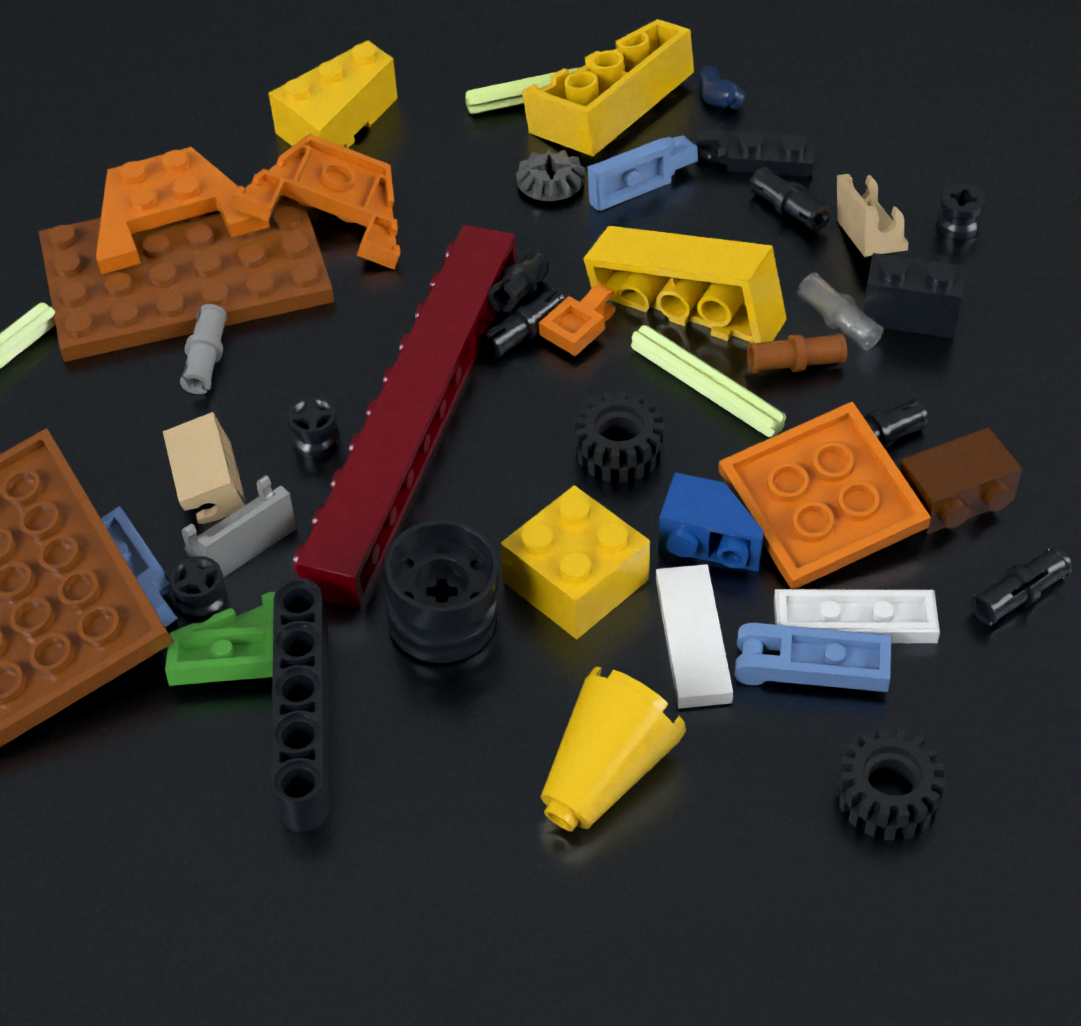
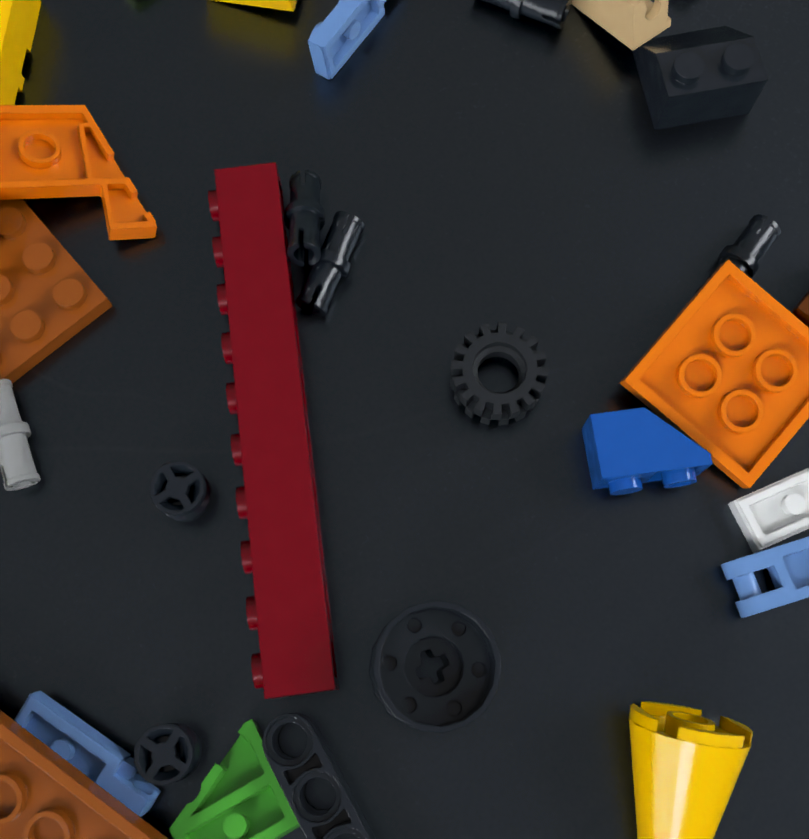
camera: 25 degrees left, 25 degrees up
tan hinge [163,412,247,524] -> none
light grey hinge [182,475,297,578] -> none
yellow brick [500,485,650,640] -> none
dark grey gear [516,149,585,201] -> none
orange plate [539,283,615,356] -> none
yellow wedge [583,226,787,343] -> none
yellowish green axle [631,325,786,438] -> none
white tile [656,564,733,709] -> none
dark orange pin [747,333,847,373] -> none
clear pin [797,273,884,351] -> none

